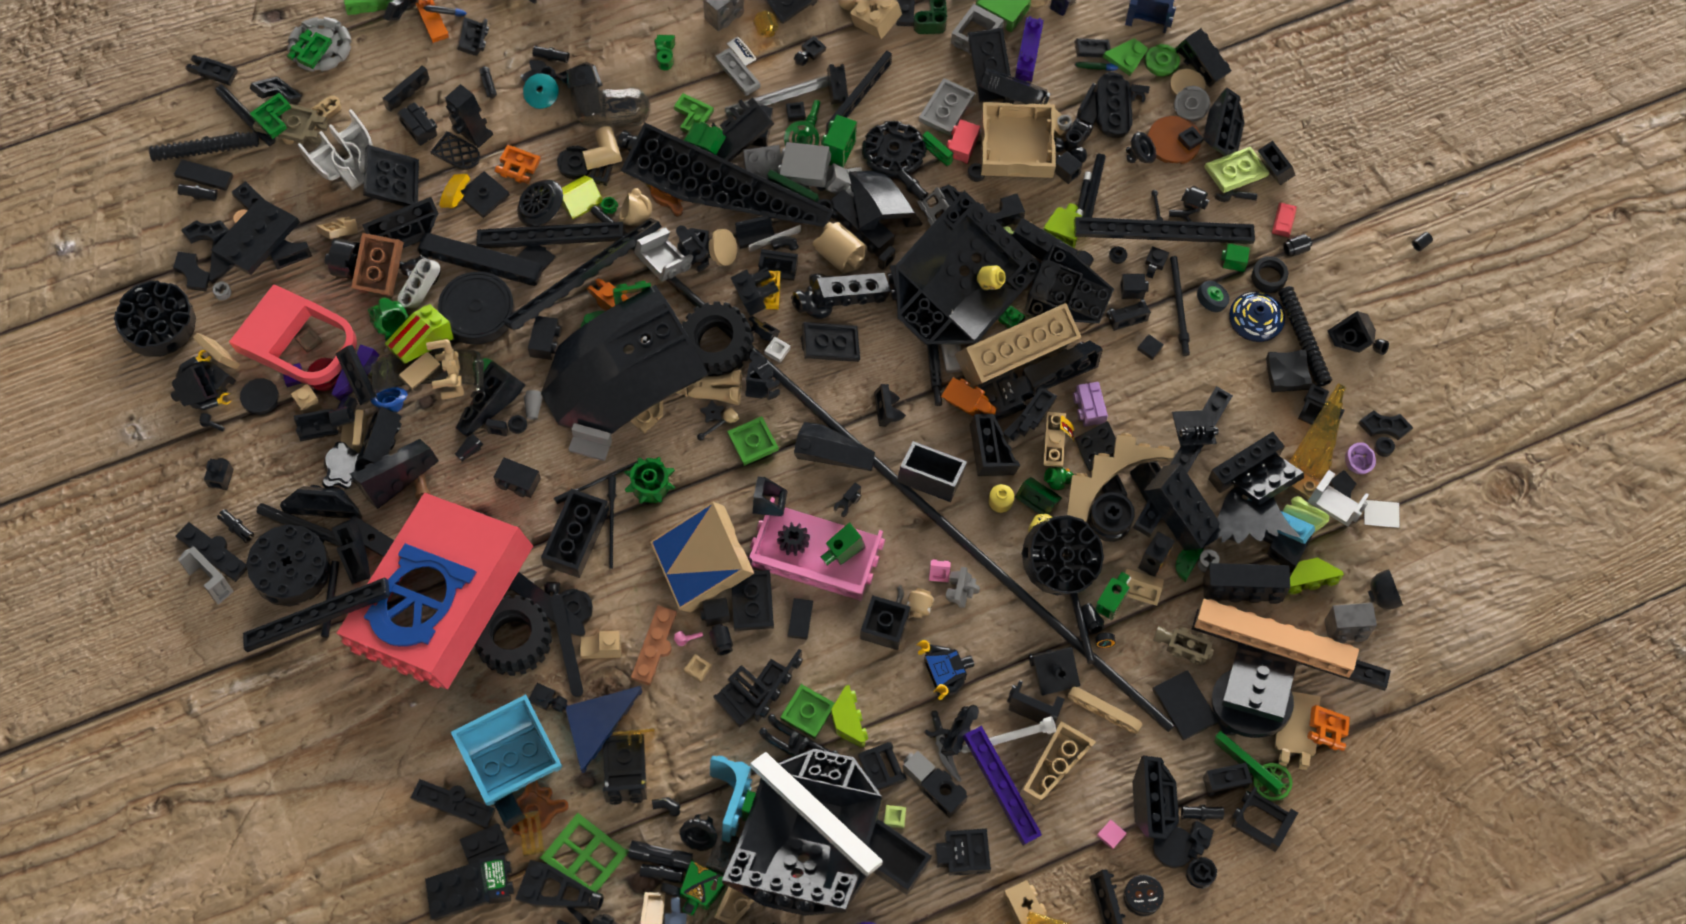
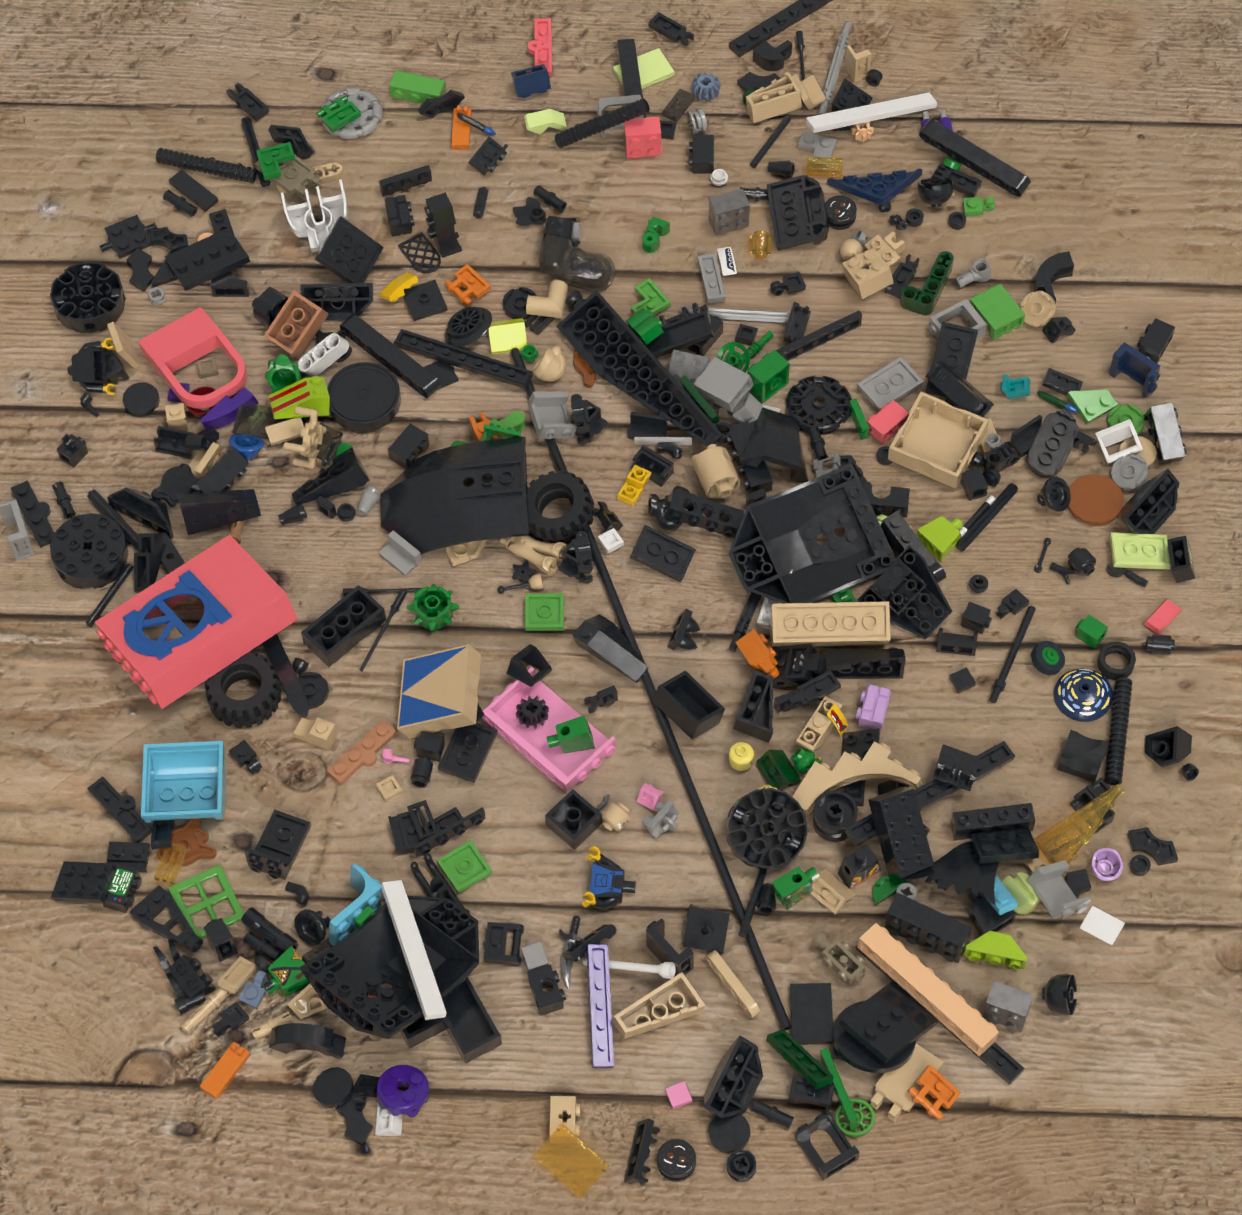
camera: 30 degrees right, 5 degrees down
black tile [243,577,390,653] -> none
tan plate [316,216,358,240] -> none
black plate [336,345,377,405] -> none
black brick [494,457,541,498] -> none
black plate [503,218,662,330] -> none
teal dish [523,74,559,109] -> none
black piece [551,594,583,697] -> none
dark blue tile [566,686,642,773] -> none
clear yellow piece [613,728,656,744] -> none
tan tile [709,229,737,266] -> none
black brick [731,267,779,316] -> none
black tile [788,598,813,640] -> none
lime slope [831,685,868,748] -> none
yellowish green tile [884,805,906,829] -> none
black piece [935,828,991,876] -> none
light yellow head [977,265,1006,290] -> none
dark purple brick [1015,16,1044,82] -> none
black plate [1074,217,1255,244] -> none
black tile [1095,632,1116,648] -> none
black tile [1178,126,1204,151] -> none
black plate [1187,820,1214,859] -> none
none -> black plate [99,215,158,259]
none -> black brick [203,918,238,962]
none -> bright green leg [490,411,525,439]
none -> dark green plate [766,1029,834,1089]
none -> teal bracket [1000,374,1031,399]
none -> white tile [1095,419,1143,464]

